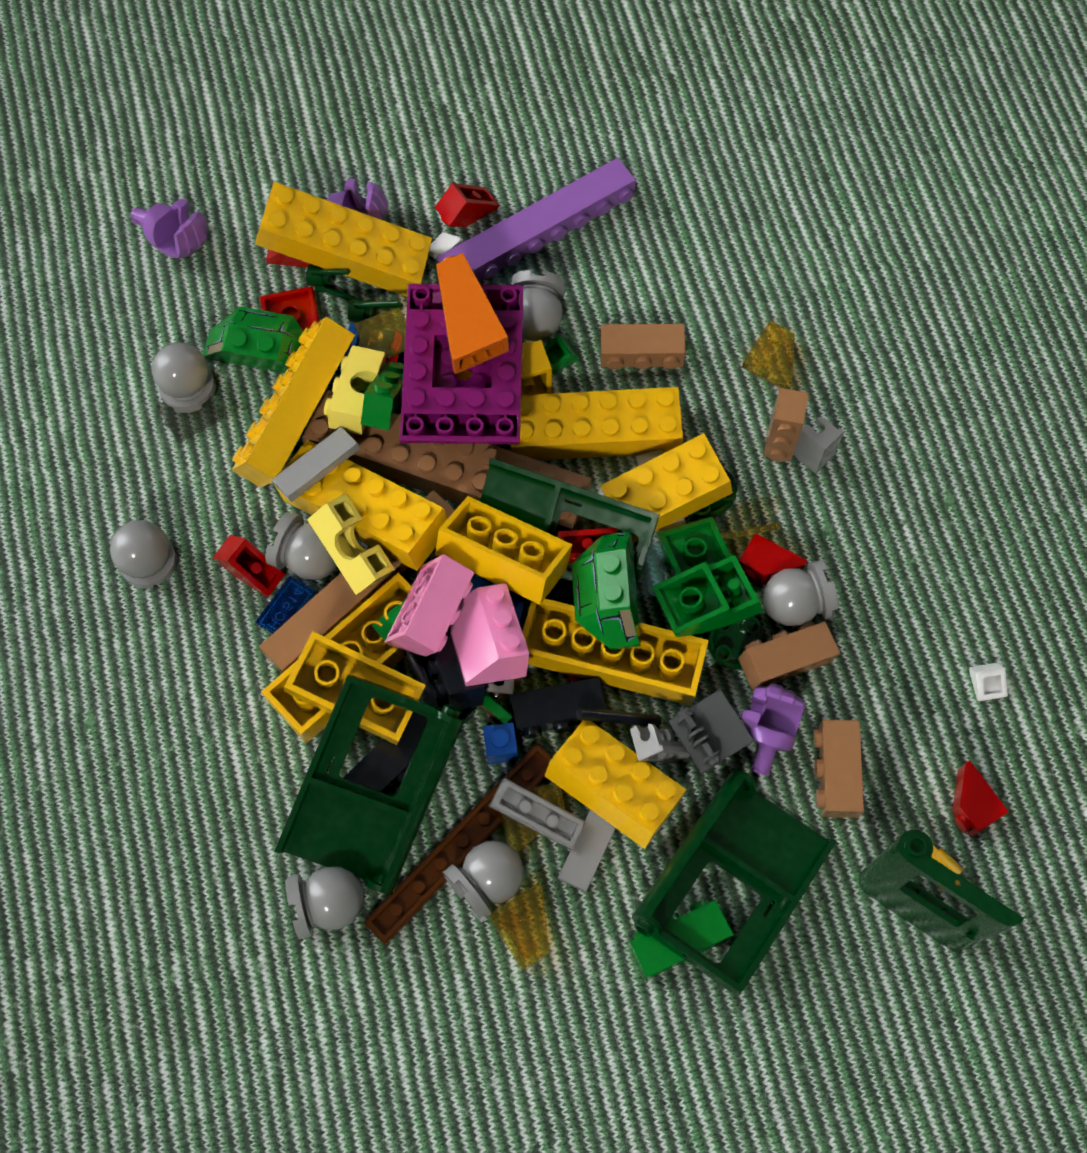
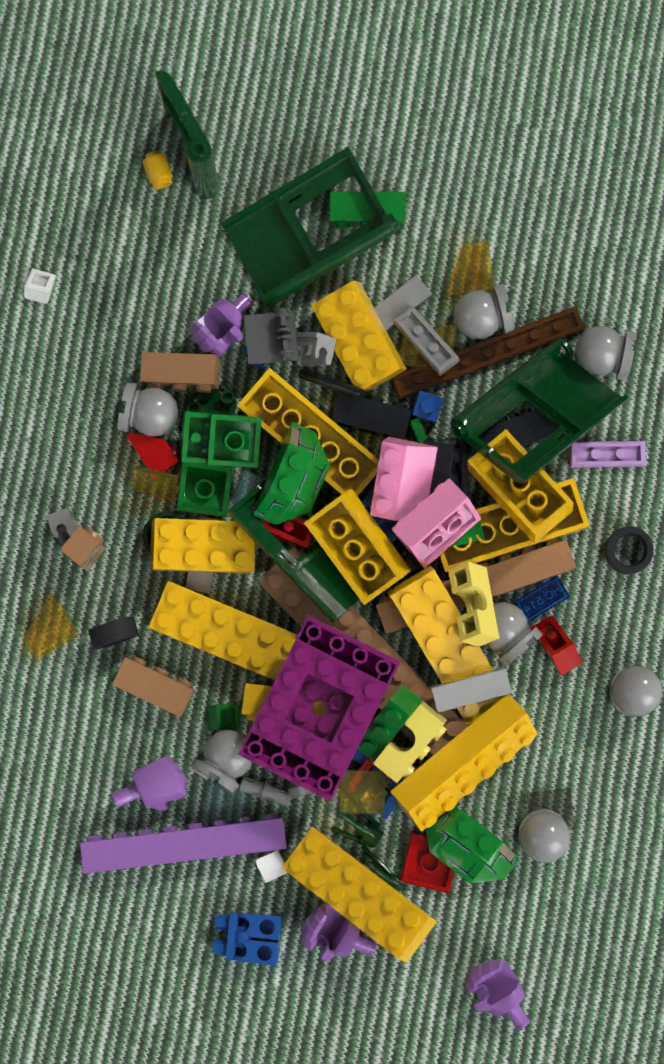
camera: 155 degrees left, 15 degrees up
red slope [435,183,500,228] -> none
orange slope [436,253,509,374] -> none
medium nougat brick [813,720,864,818] -> none
red slope [952,760,1009,838] -> none
none -> black tyre [88,616,139,649]
none -> medium lavender piece [112,756,188,812]
none -> blue hips [212,912,282,966]
none -> lavender tile [570,441,646,468]
none -> black tyre [604,526,654,575]

